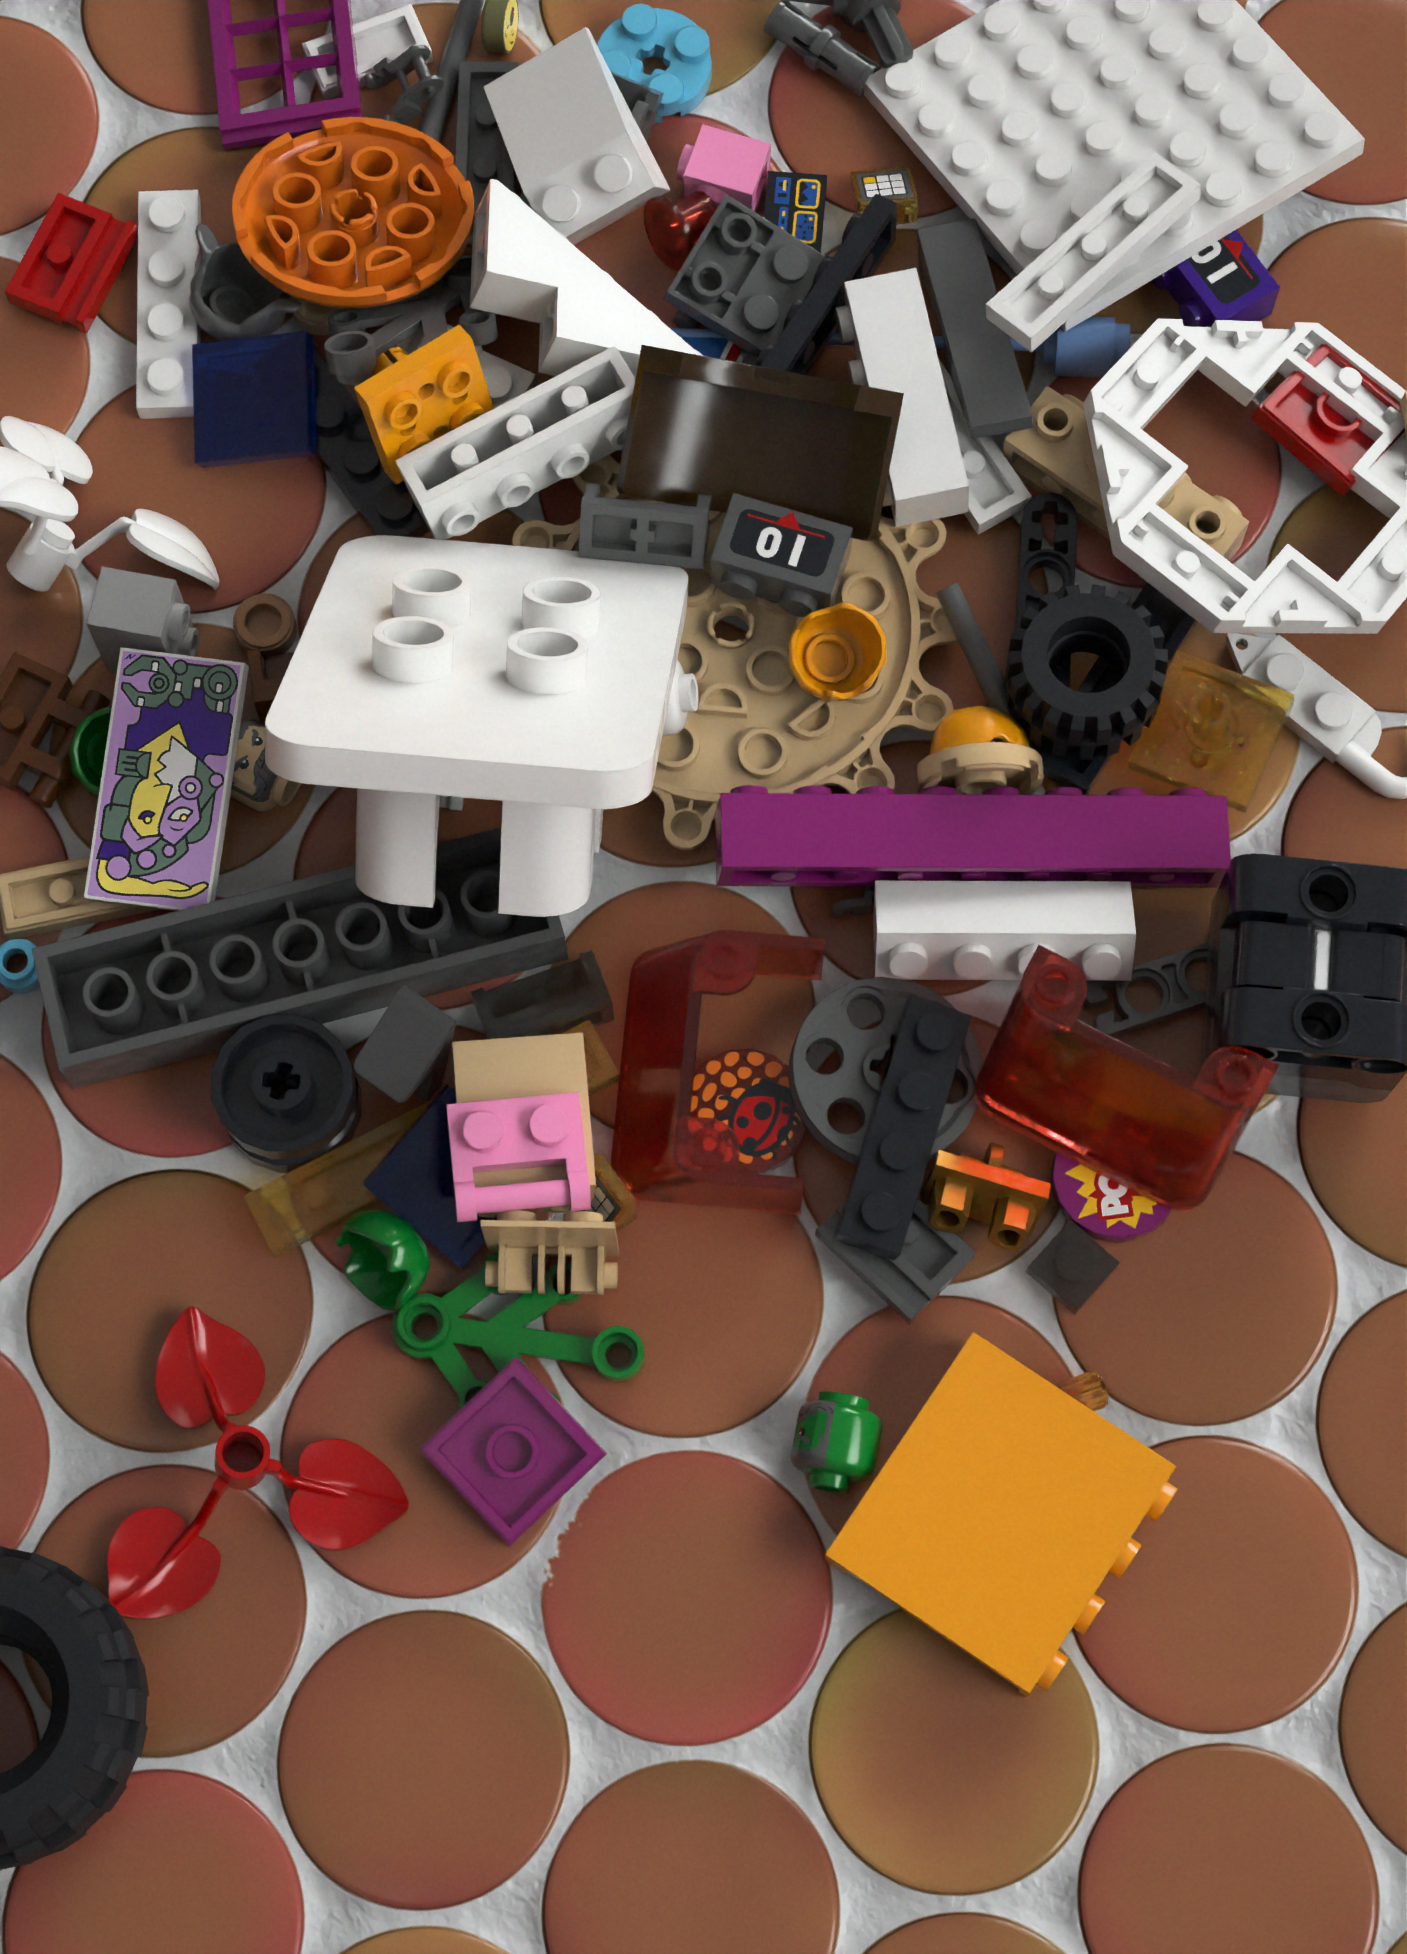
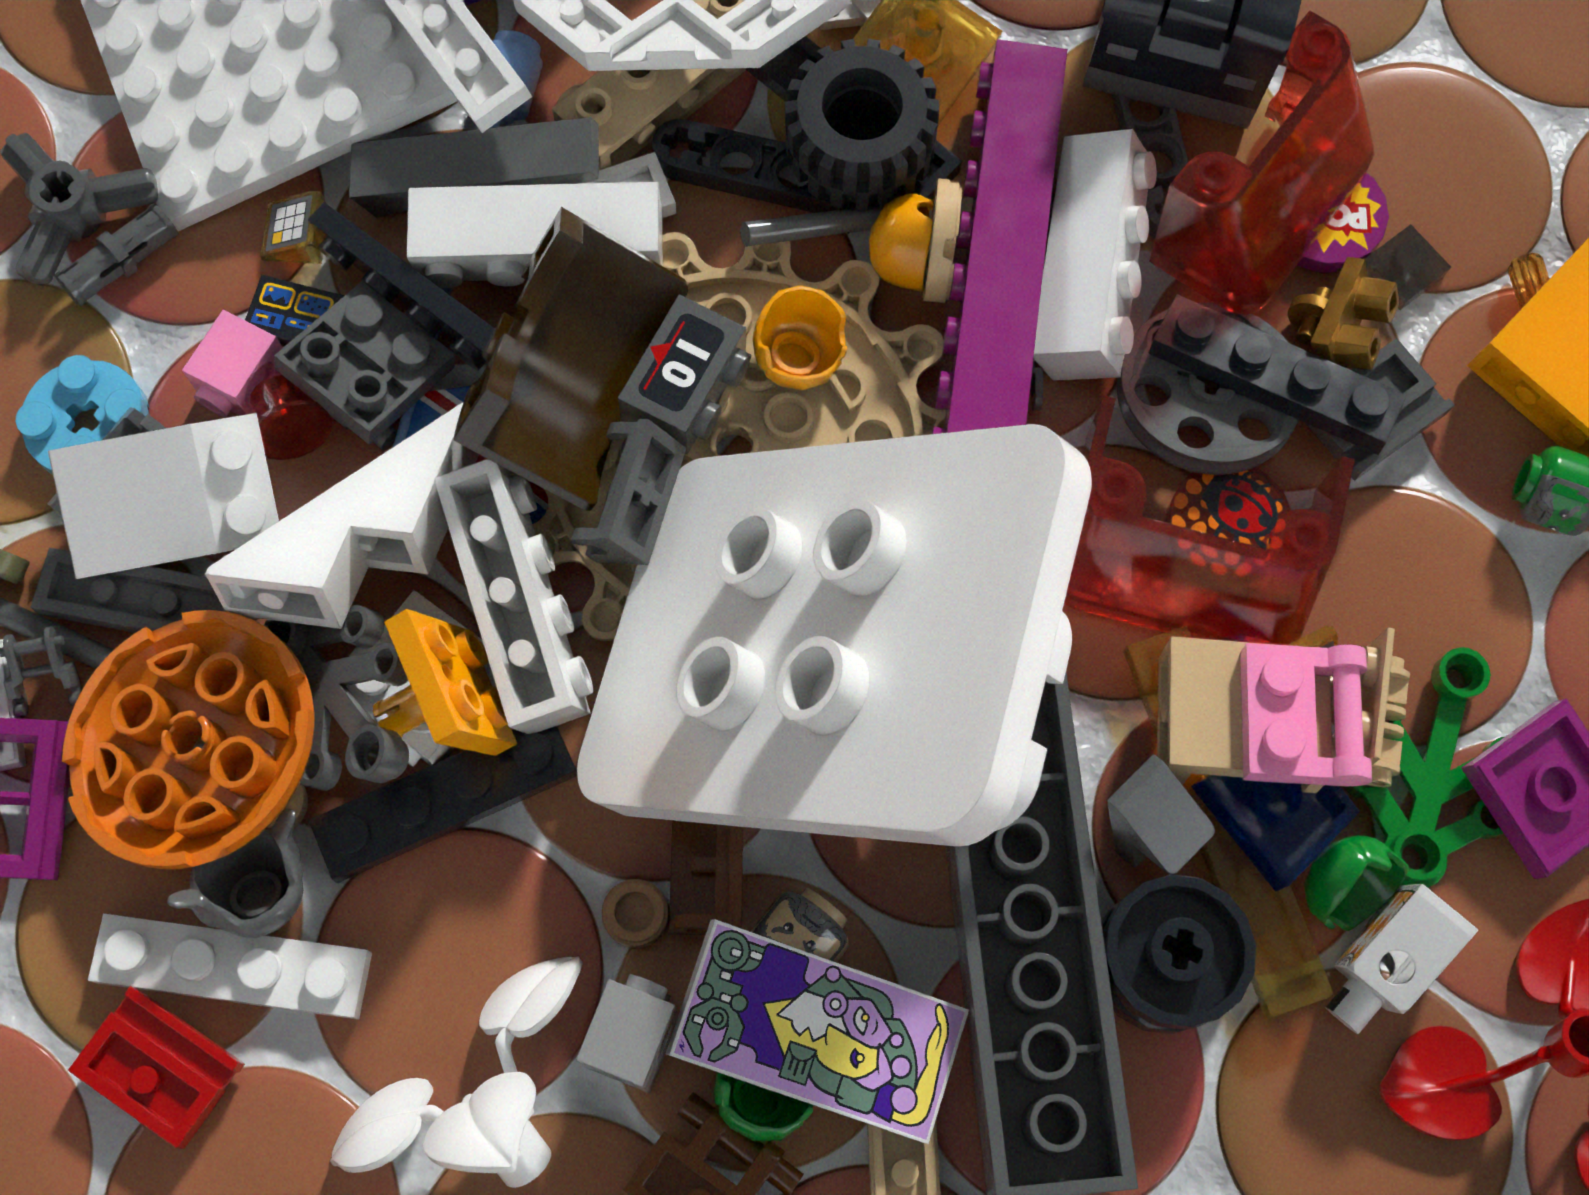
camera: 85 degrees left, 0 degrees up
clear blue tile [192,331,316,468] -> none
clear smoke hinge [471,949,614,1039] -> none
none -> white torso [1325,884,1478,1034]

